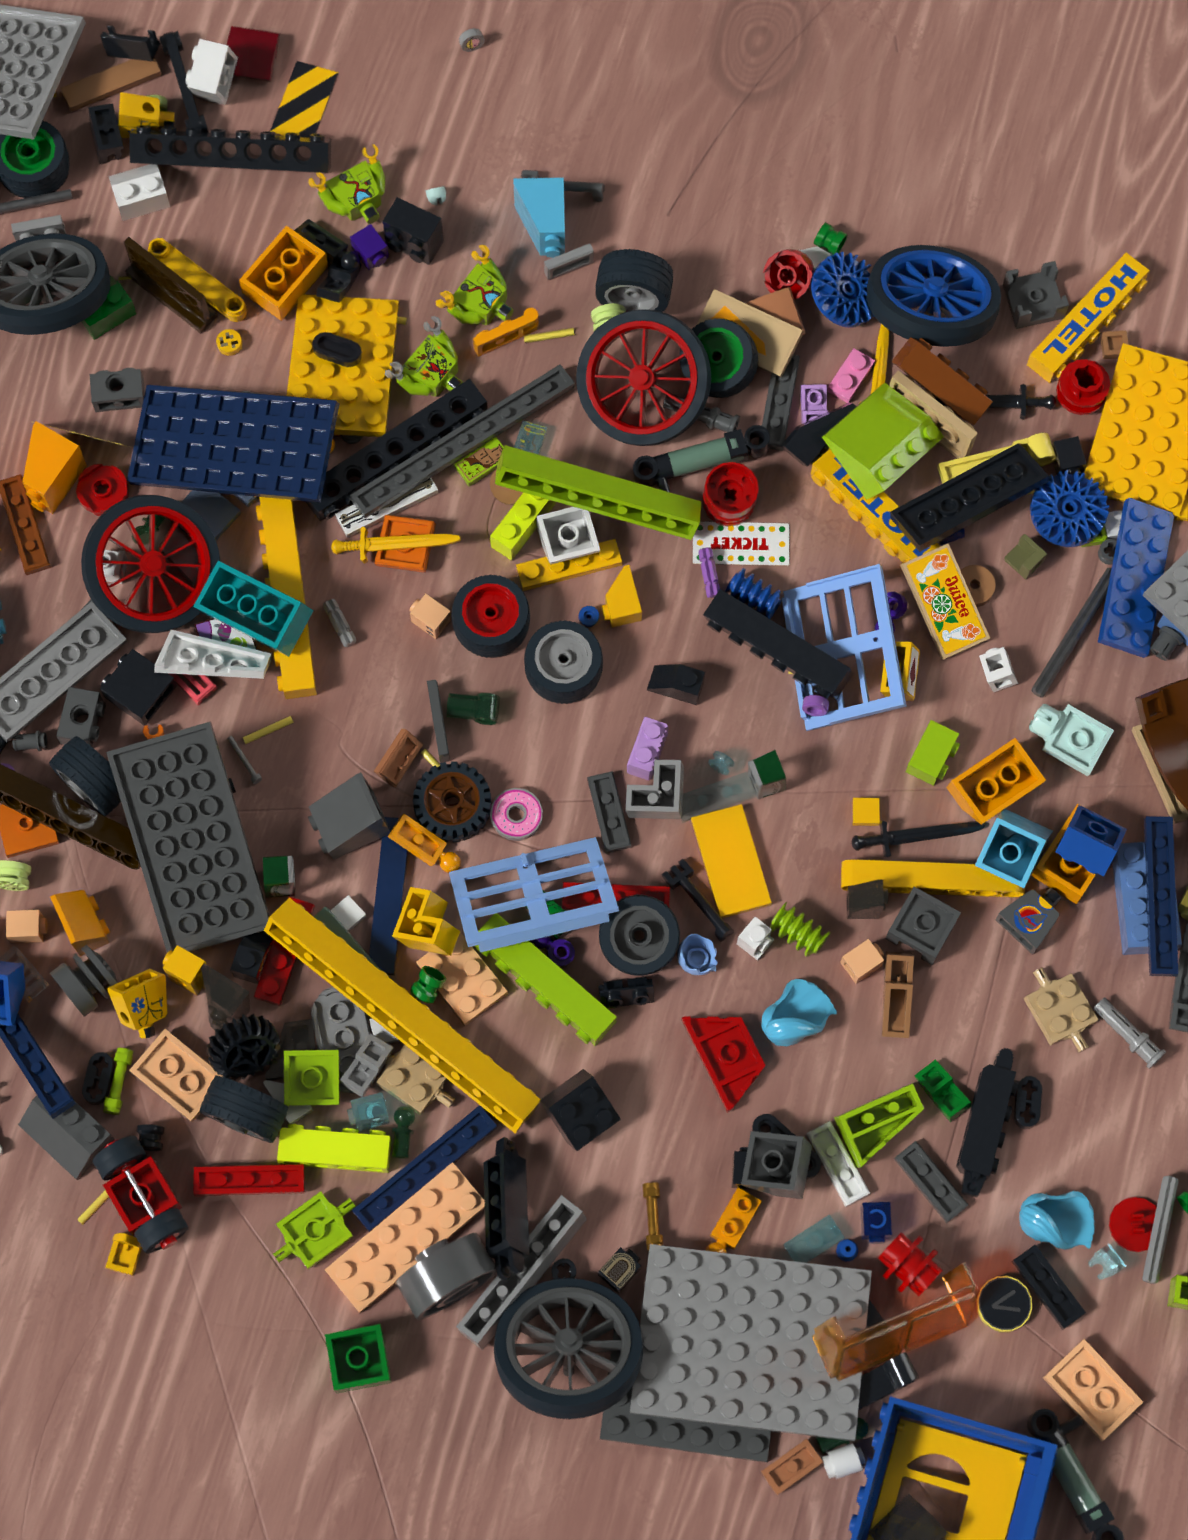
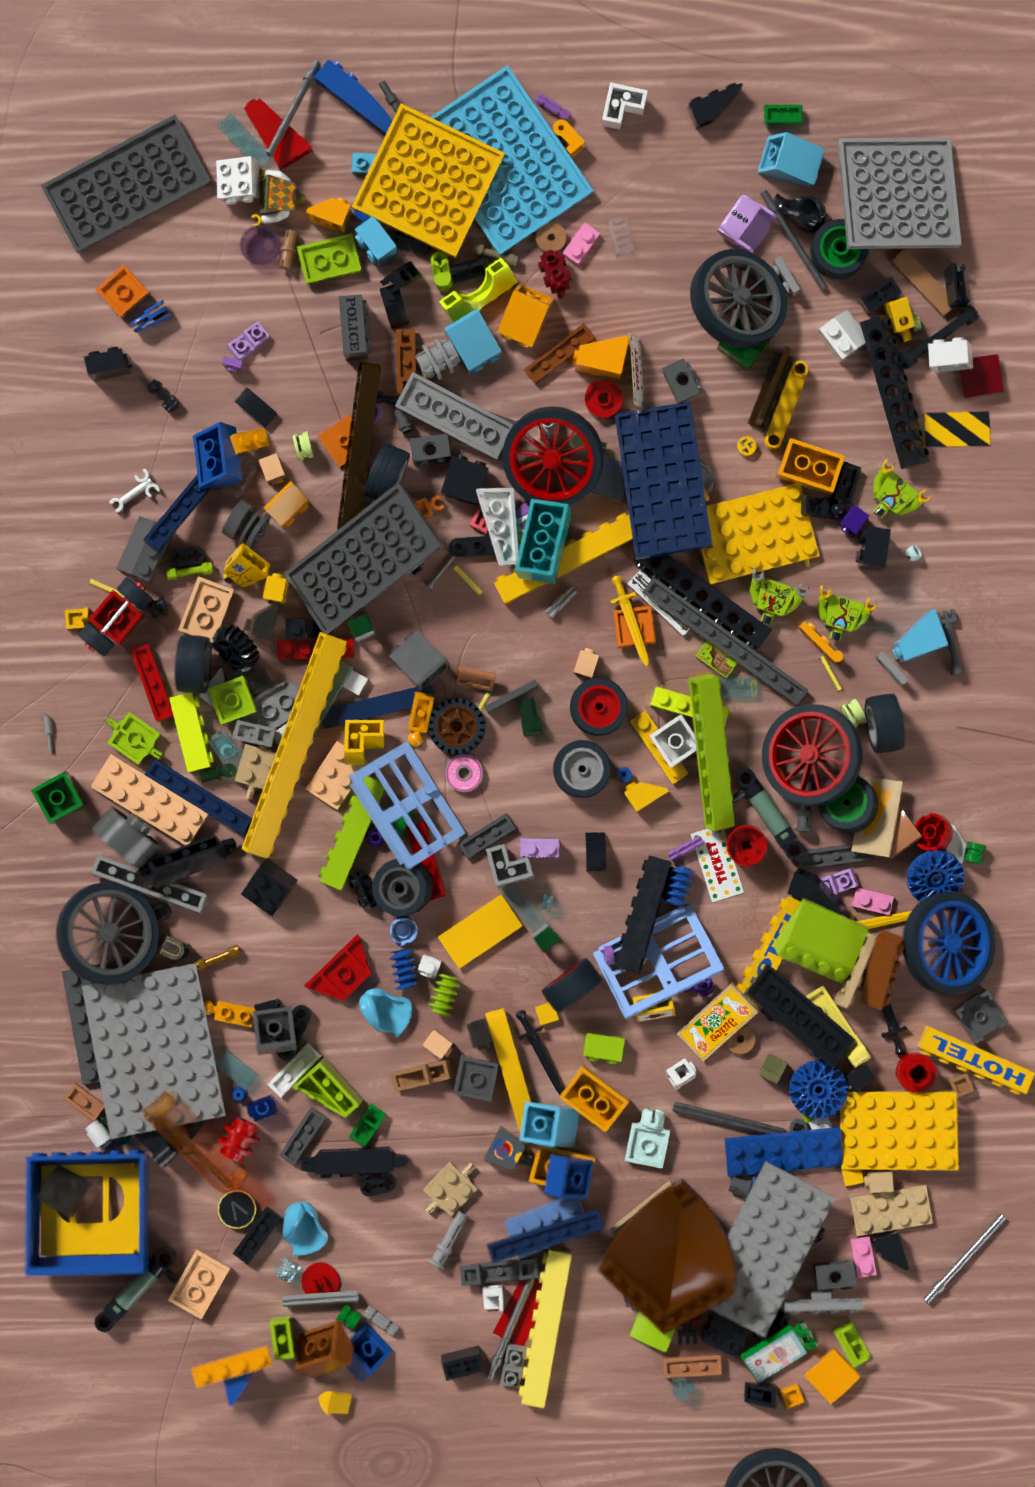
camera: 70 degrees right, 15 degrees up
black tile [313,332,362,367] -> none
green wheel [410,966,446,1003] -> none
black hinge [661,859,734,942] -> none
none -> light grey piece [44,714,53,751]
none -> blue piece [389,949,419,990]
none -> black plate [449,536,496,558]
none -> black wheel [541,958,602,1013]

